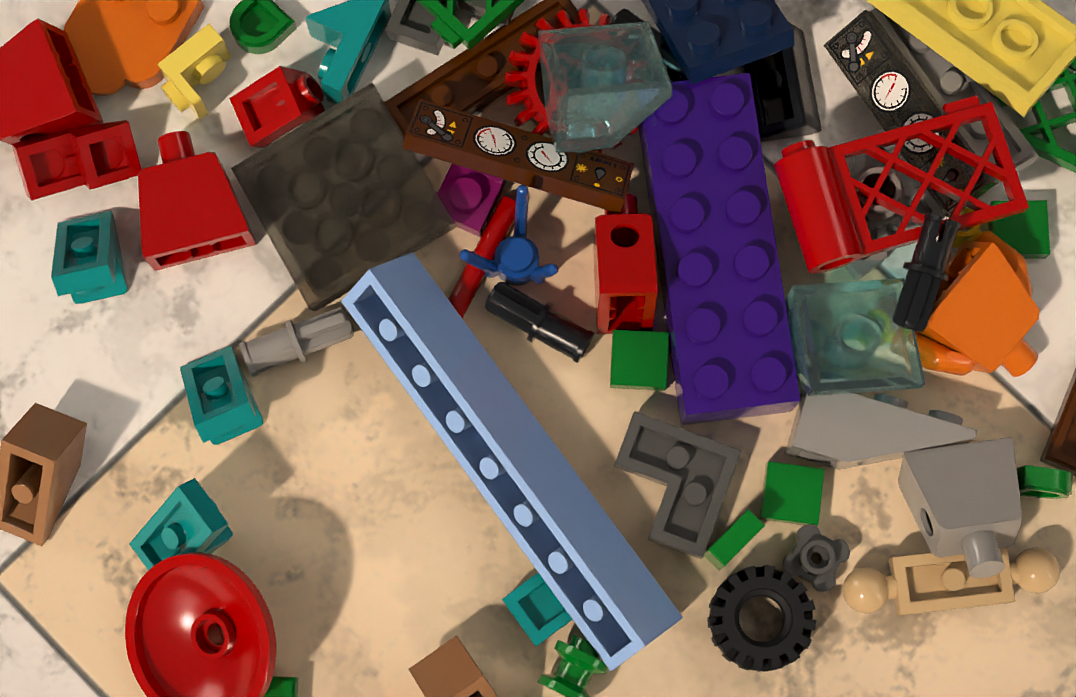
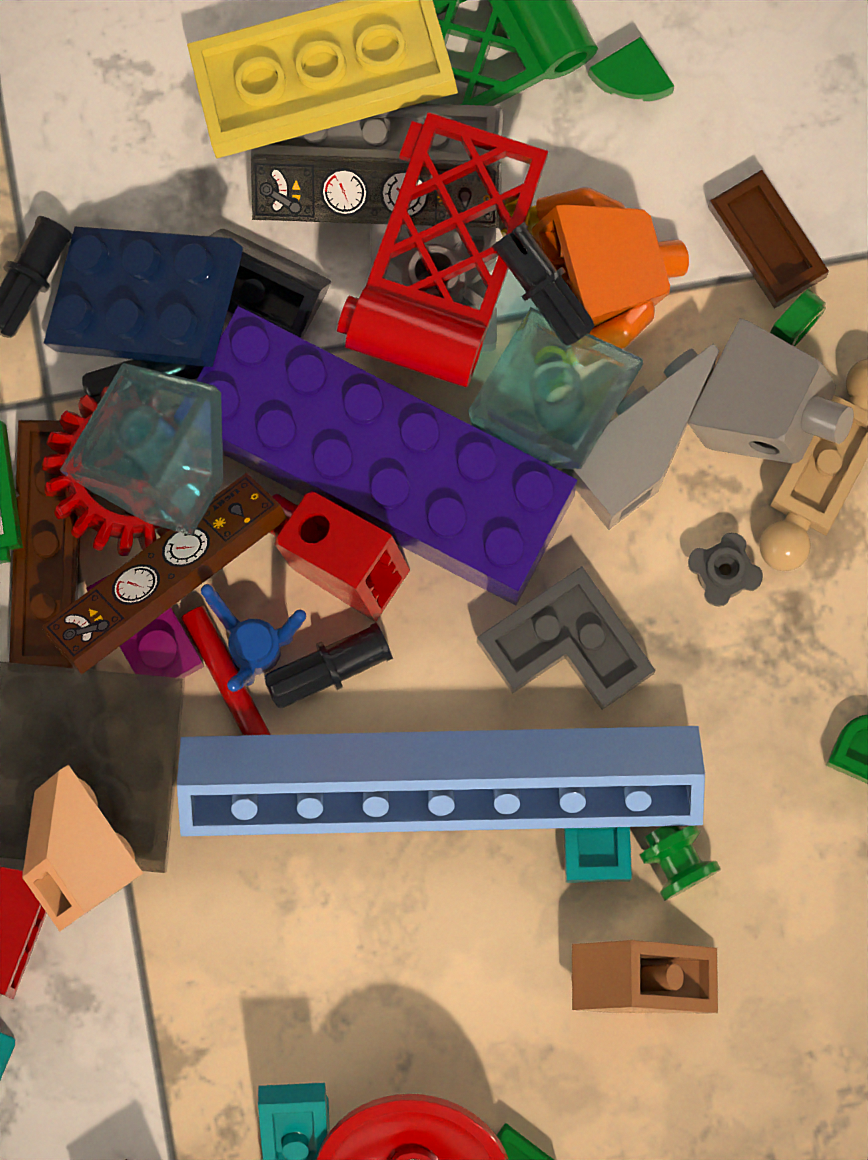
camera: 55 degrees left, 0 degrees up
teal slope [180,345,263,445] -> none
light grey axle [240,307,354,377] -> none
green tile [610,330,669,391] -> none
green tile [704,509,765,571] -> none
black tyre [707,565,817,672] -> none
green tile [759,461,825,526] -> none
green tile [988,200,1050,259] -> none
none -> light nougat slope [22,764,143,932]

